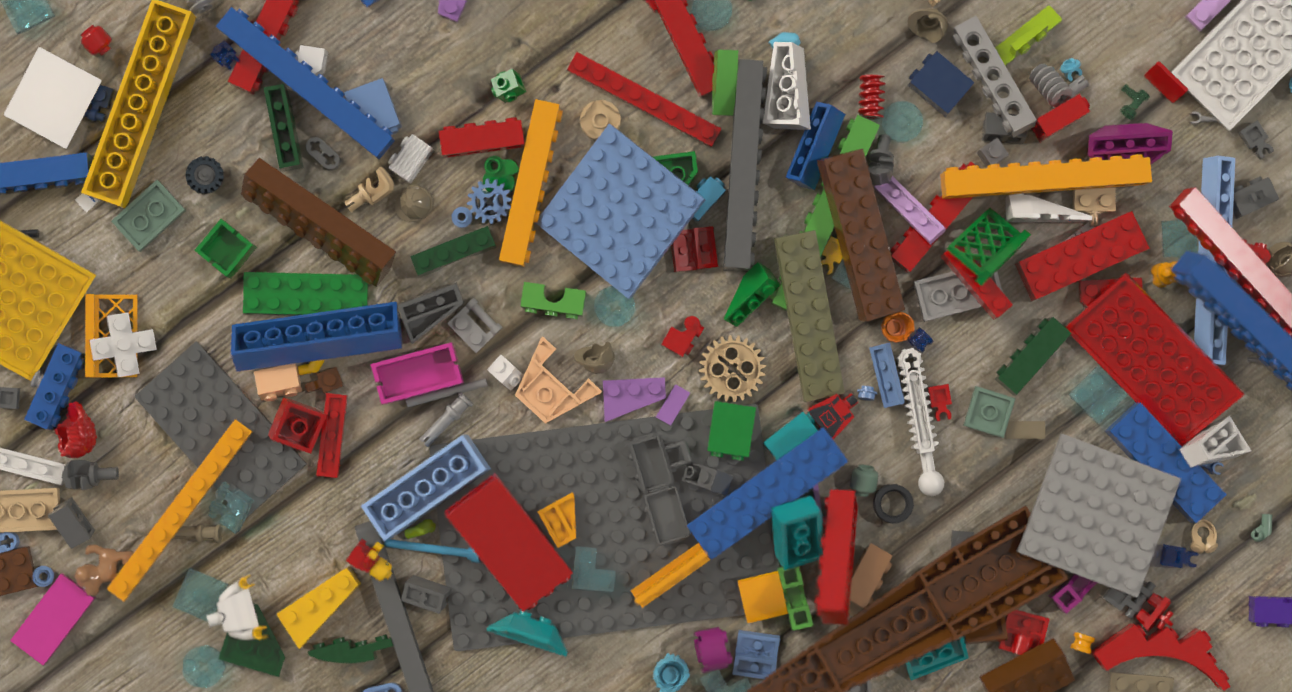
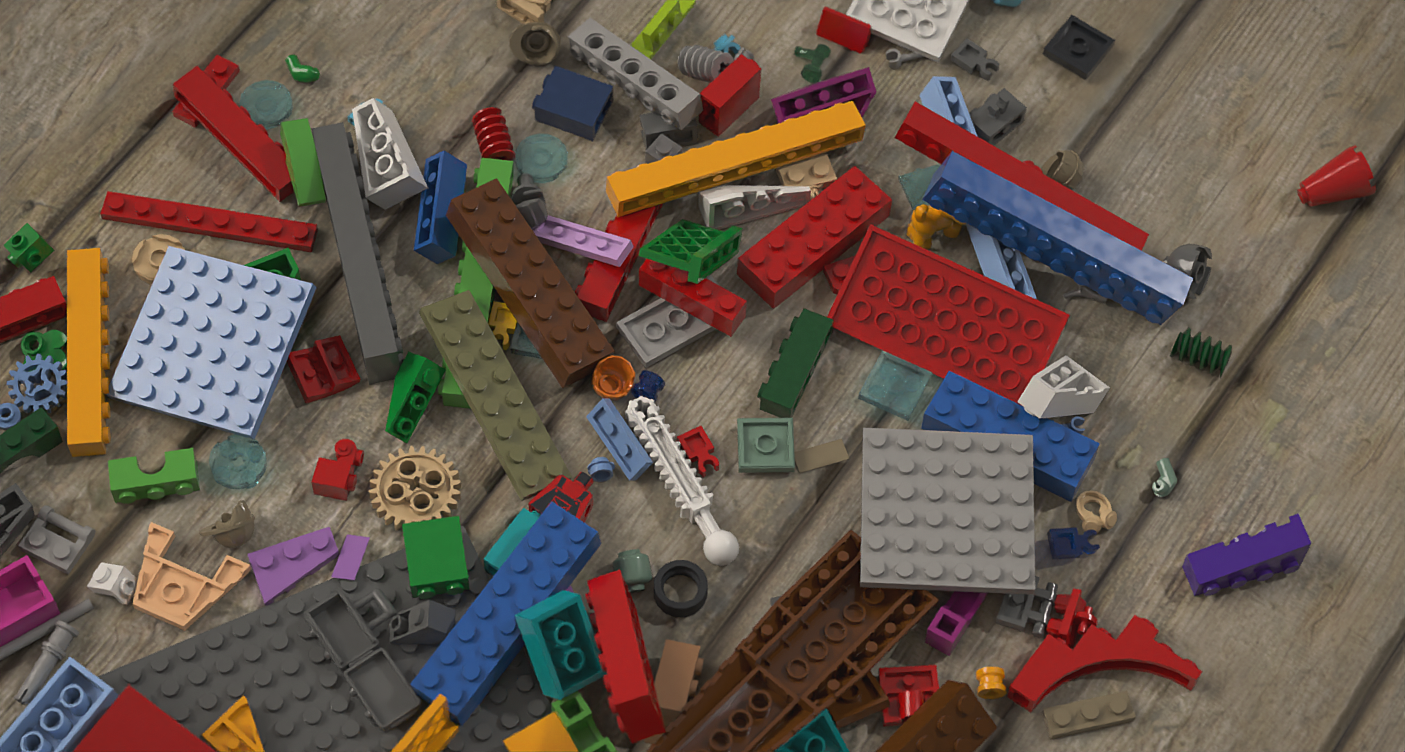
camera: 20 degrees left, 25 degrees down
dark azure brick [692,176,726,223] -> none

